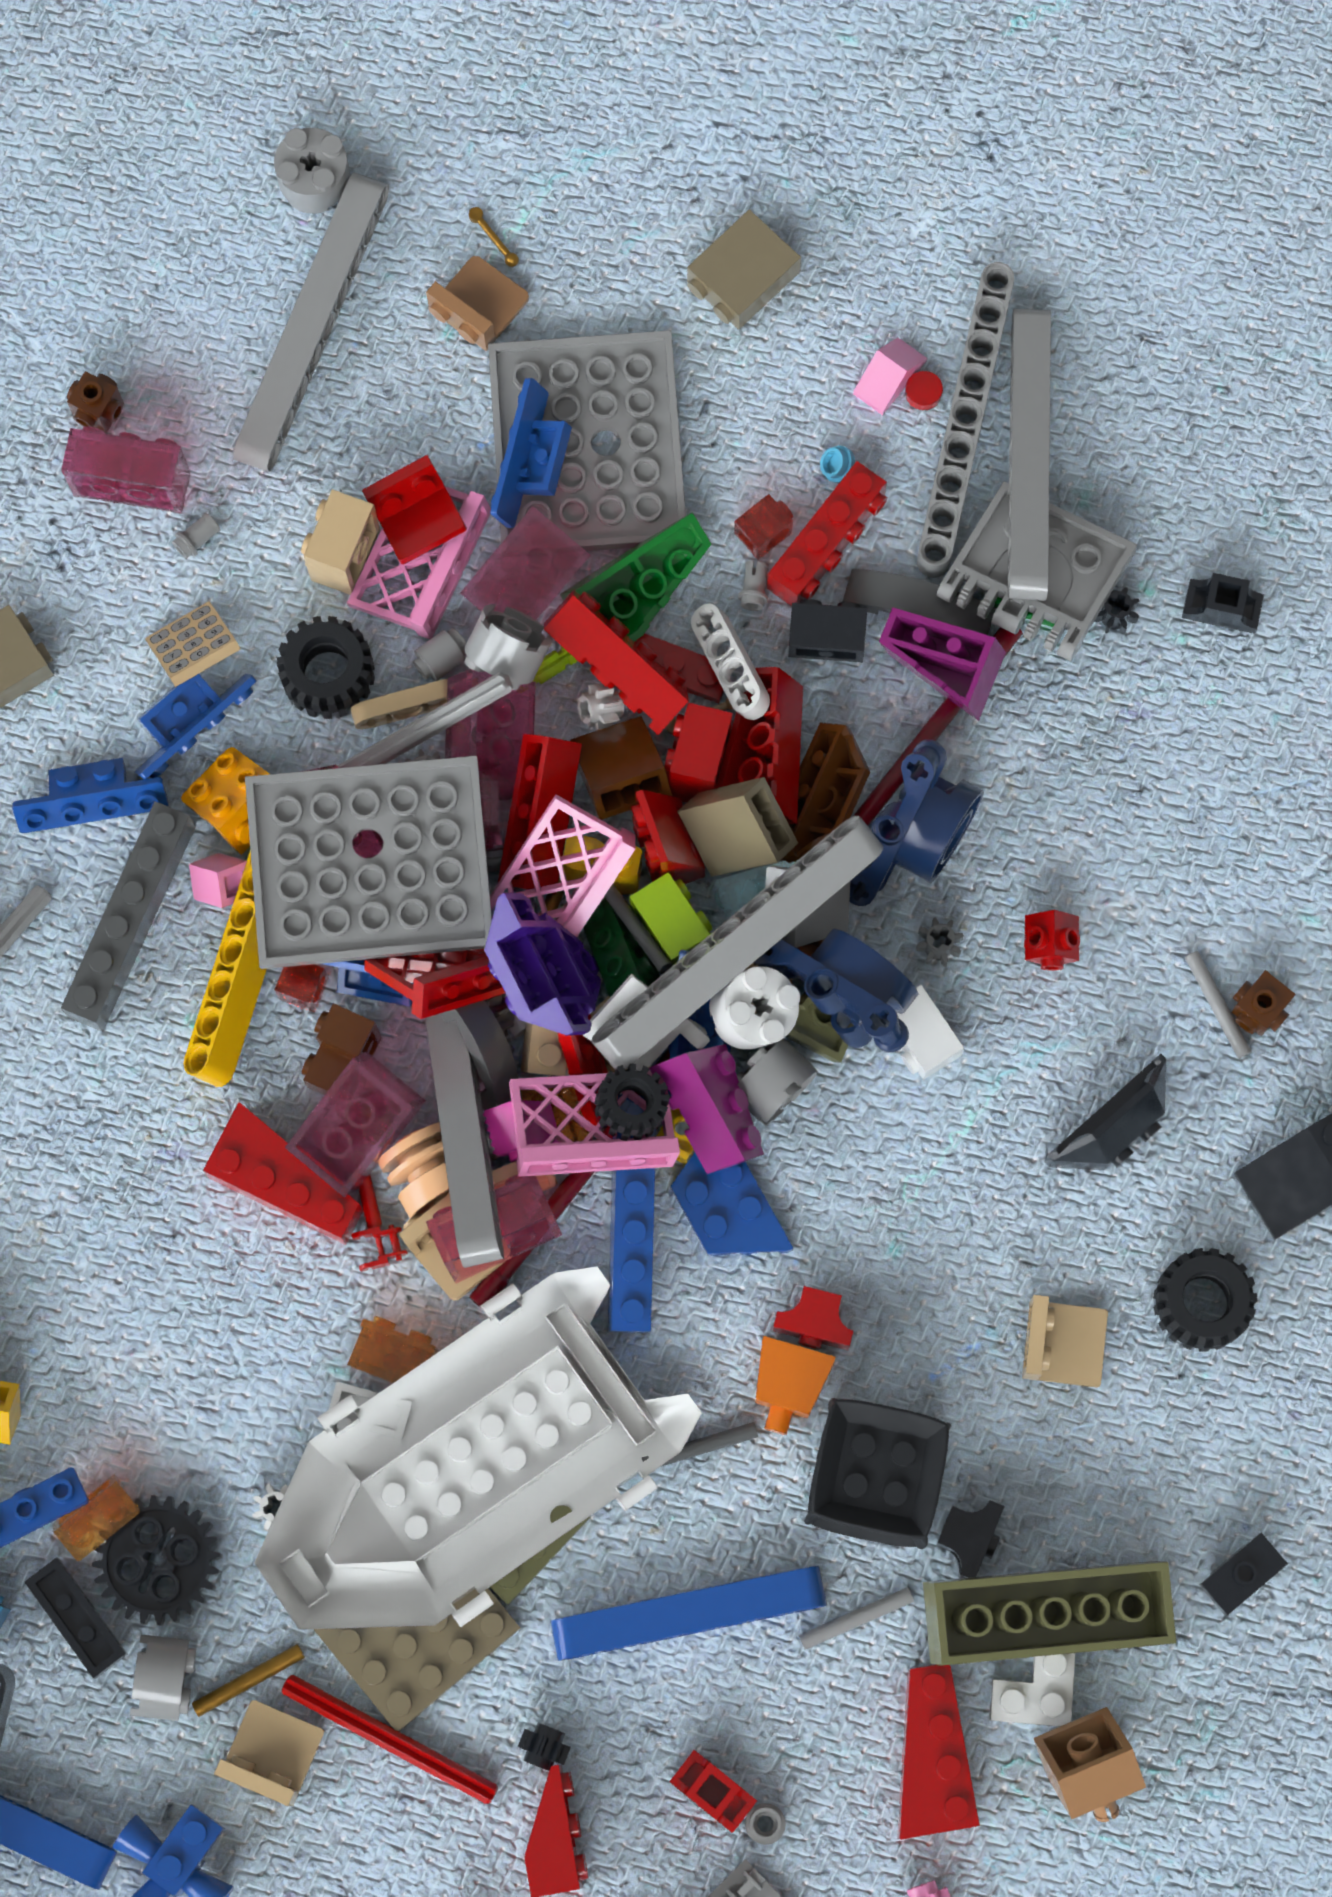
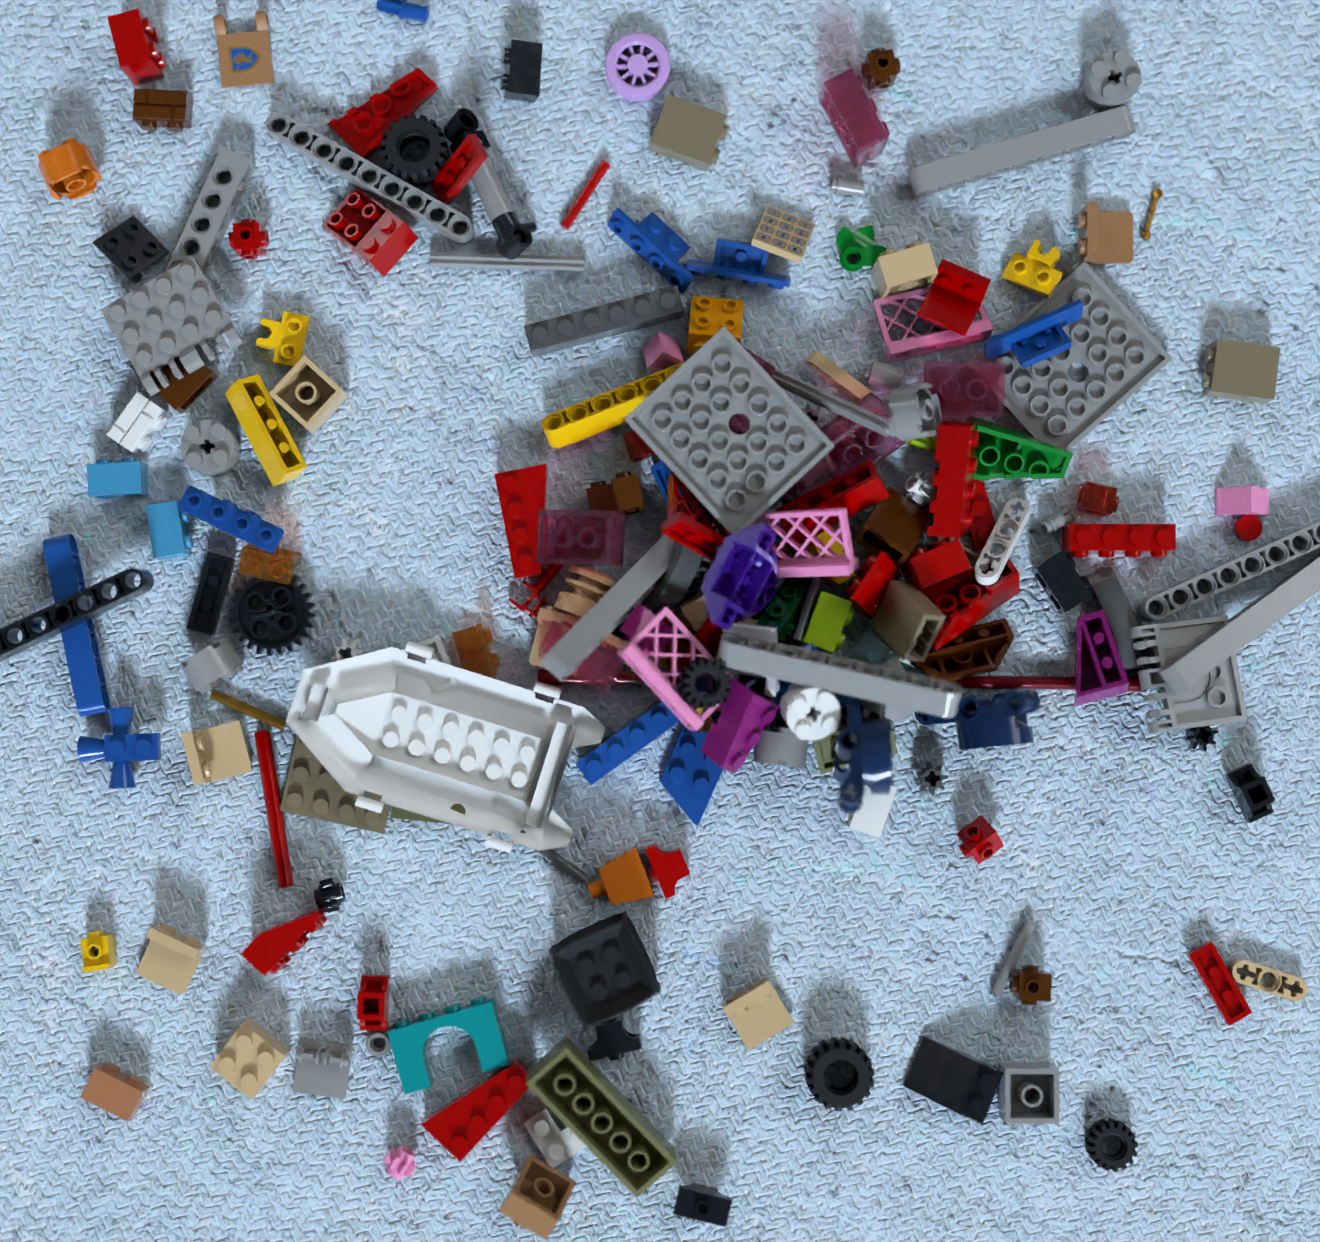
camera: 45 degrees right, 10 degrees up
black tyre [277,616,375,719] -> none
blue beam [550,1566,827,1661] -> none
light grey bar [799,1587,914,1650] -> none
medium azure plate [820,446,855,483] -> none
black wedge [1044,1054,1166,1170] -> none
none -> teal arch [387,996,511,1095]
none -> green plate [836,225,887,272]
none -> yellow plate [1002,239,1062,298]

